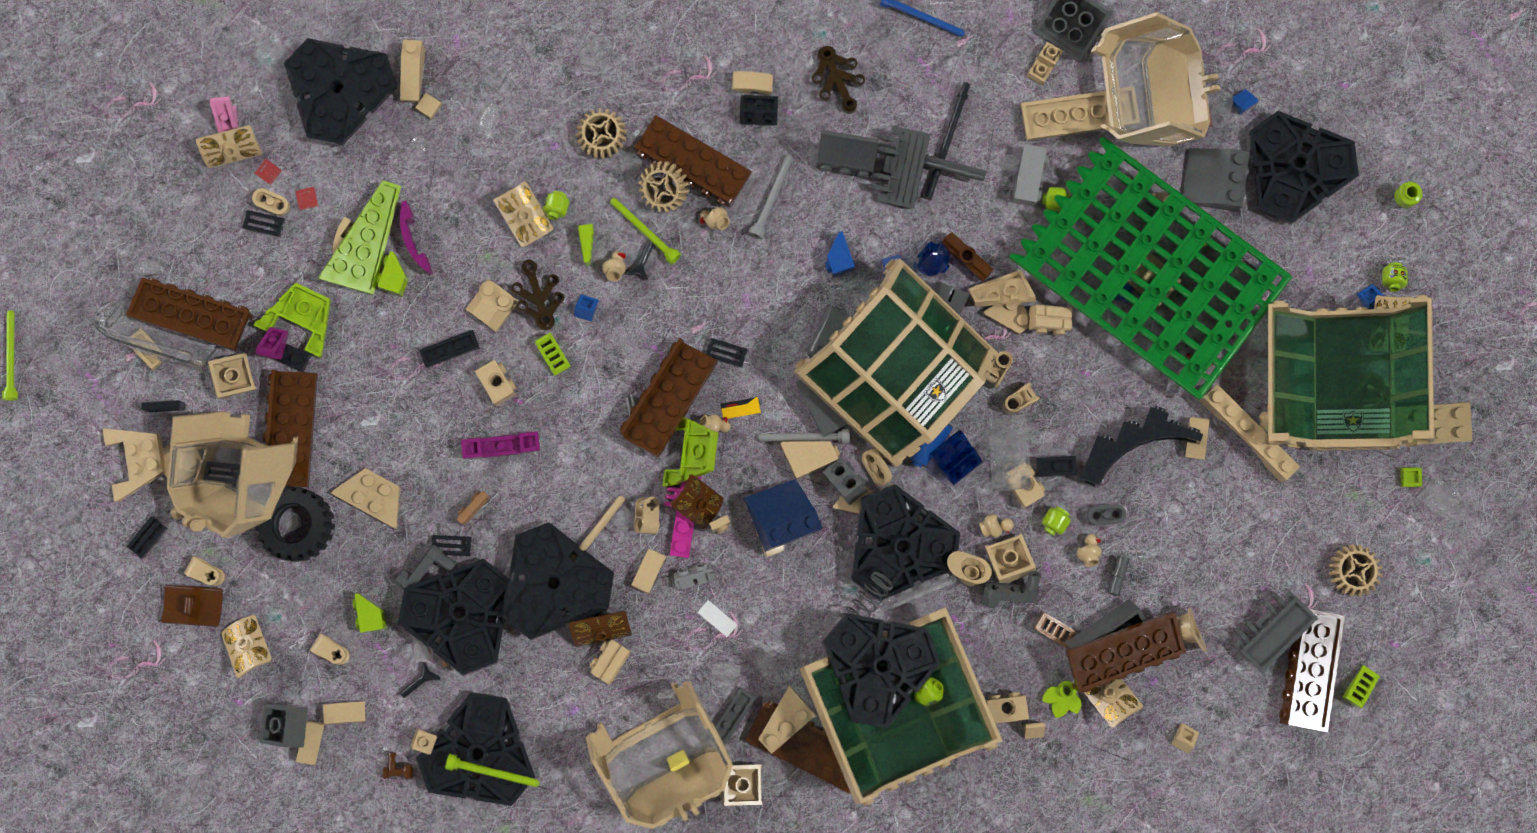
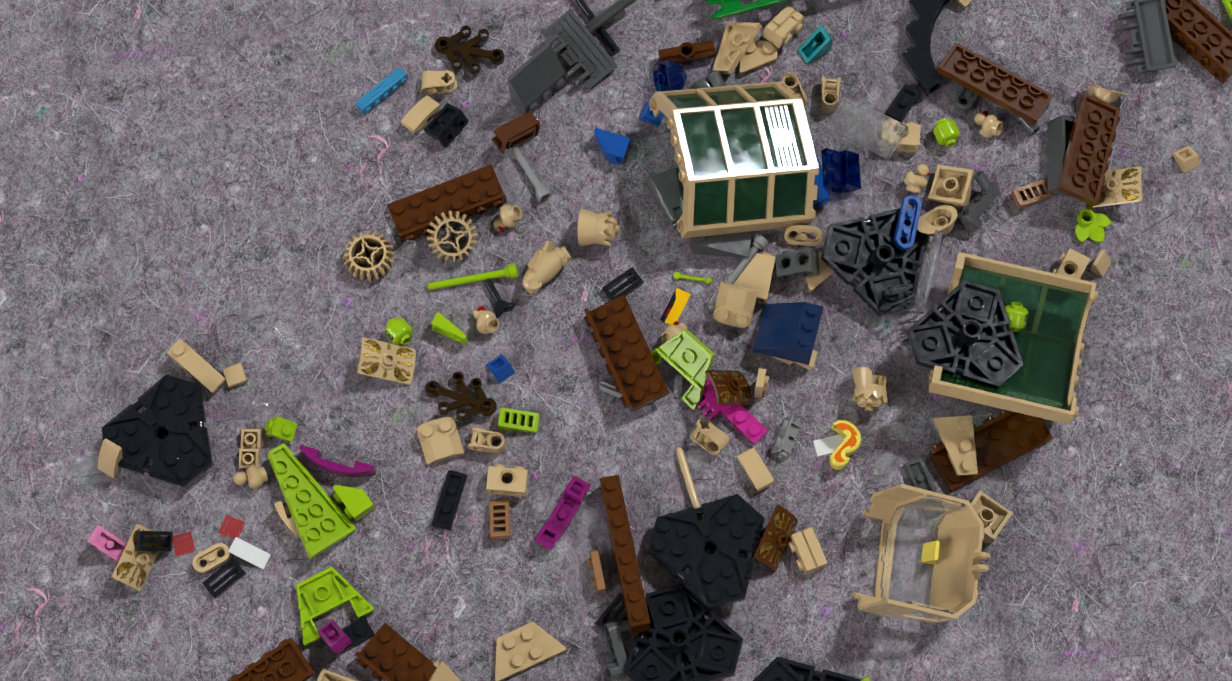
camera: 50 degrees left, 10 degrees down
none -> tan slope [98,438,123,478]
none -> black tile [135,531,173,551]
none -> white sticker [228,537,271,569]
none -> tan animal [233,466,268,490]
none -> tan slope [239,429,262,468]
none -> lime bracket [265,416,298,443]
none -> dark azure piece [355,67,408,114]
none -> tan piece [421,70,458,94]
none -> tan piece [468,428,507,454]
none -> medium nougat slope [489,500,511,540]
none -> reddish brown window [491,111,541,155]
none -> tan animal [522,241,572,294]
none -> tan hat [578,208,620,246]
none -> reddish brown brick [600,475,650,634]
none -> lime hinge [673,272,713,285]
none -> tan slope [713,281,758,328]
none -> teal slope [797,25,833,64]
none -> light yellow animal [829,420,862,470]
none -> tan hat [852,367,888,411]
none -> blue plate [894,195,922,250]
none -> reddish brown bracket [936,42,1054,125]

